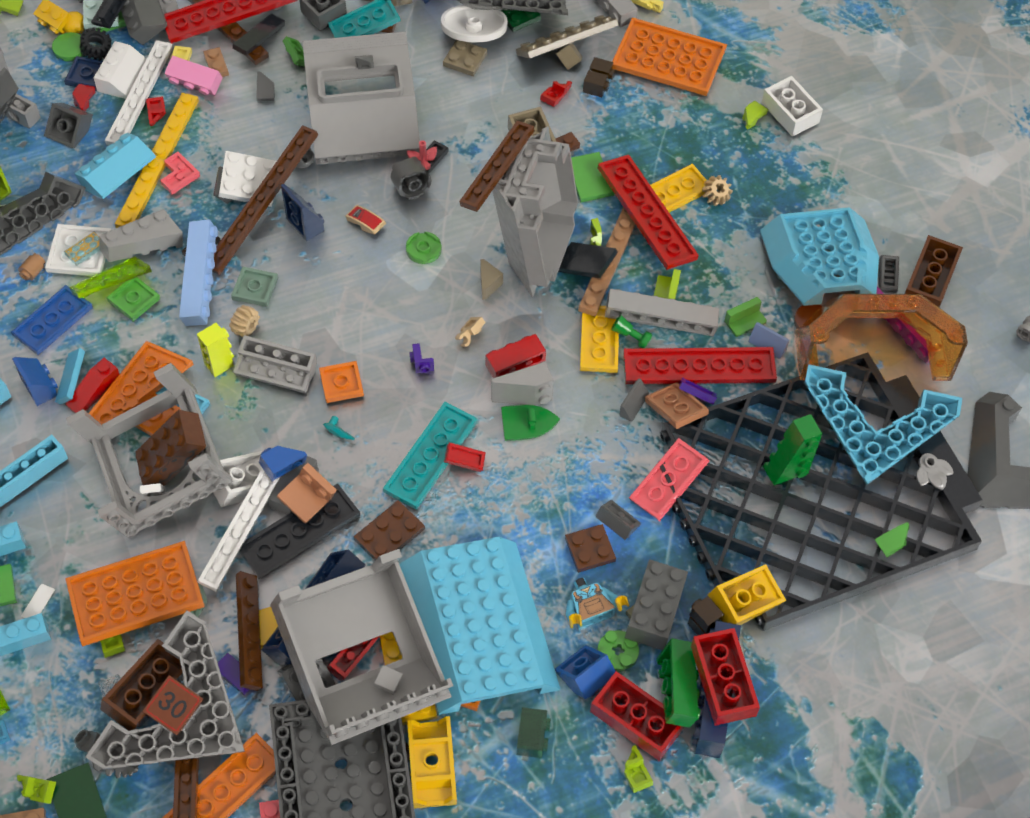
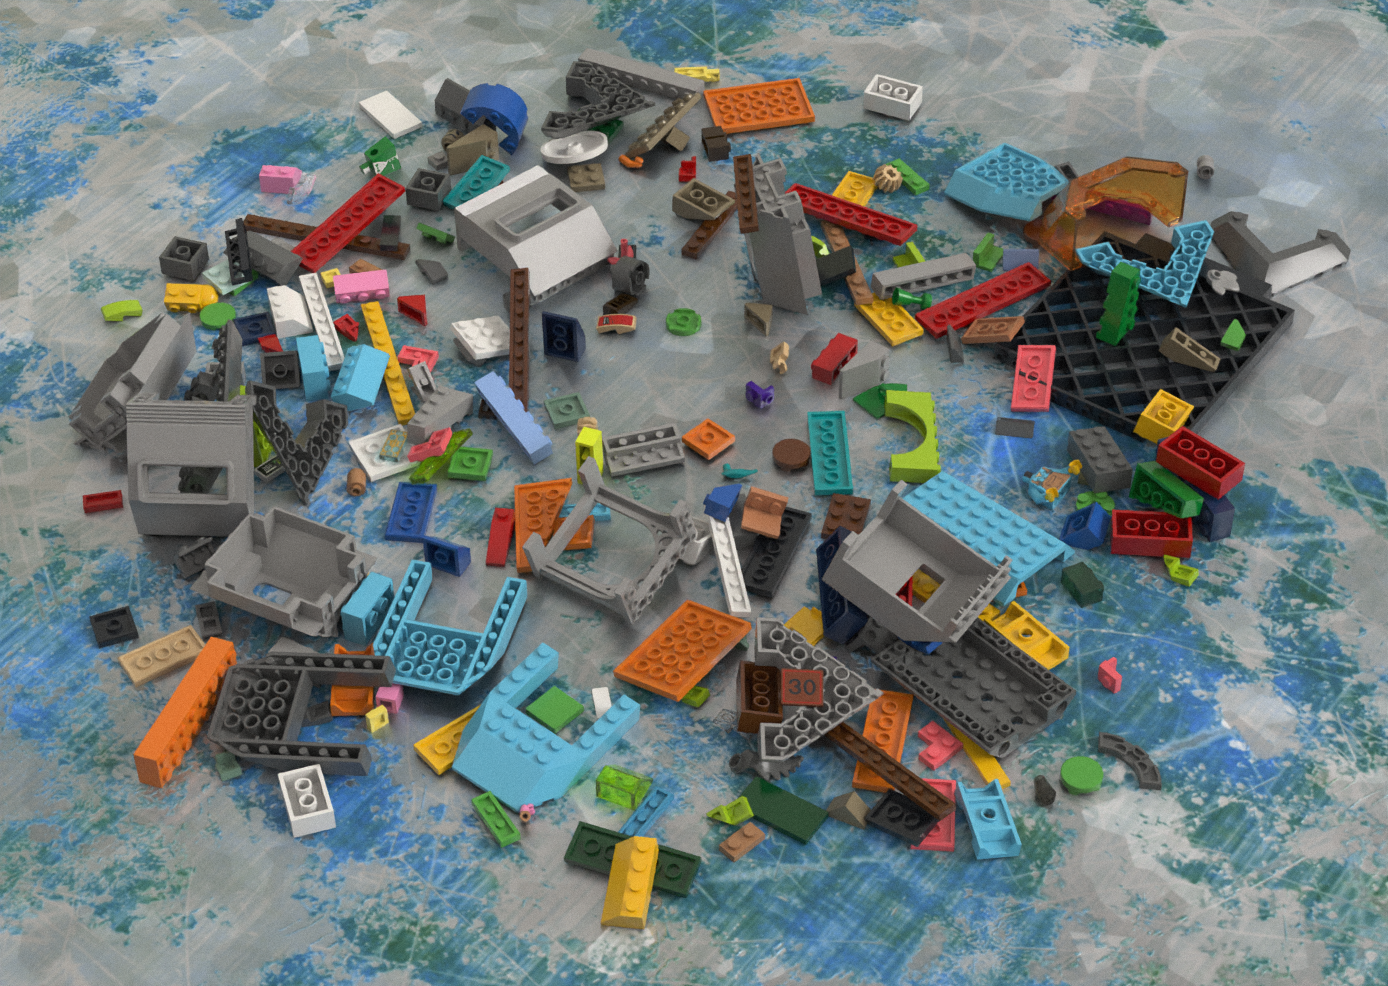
camera: 30 degrees left, 15 degrees down
medium azure tile [55,348,85,405] -> none
black tyre [79,28,112,61] -> none
reddish brown brick [135,409,206,486] -> none
white tile [140,483,166,496] -> none
reddish brown plate [236,571,263,691] -> none
dark grey slope [355,55,374,70] -> none
light grey tile [374,665,403,695] -> none
red tile [444,442,486,472] -> none
reddish brown plate [565,524,616,573] -> none
dark purple tile [679,377,717,405] -> none
dark brown piece [688,596,724,635] -> none
lime slope [742,101,768,129] -> none
reddish brown brick [902,235,963,314] -> none
none -> medium azure brick [296,335,331,402]
none -> red slope [397,294,427,326]
none -> light grey slope [407,361,437,402]
none -> coral plate [407,427,453,462]
none -> dark brown slope [603,293,638,315]
none -> orange arm [619,154,644,168]
none -> reddish brown tile [772,439,810,472]
none -> lime arch [884,390,941,483]
none -> bright green plate [886,158,930,196]
none -> dark tan slope [1159,327,1220,372]

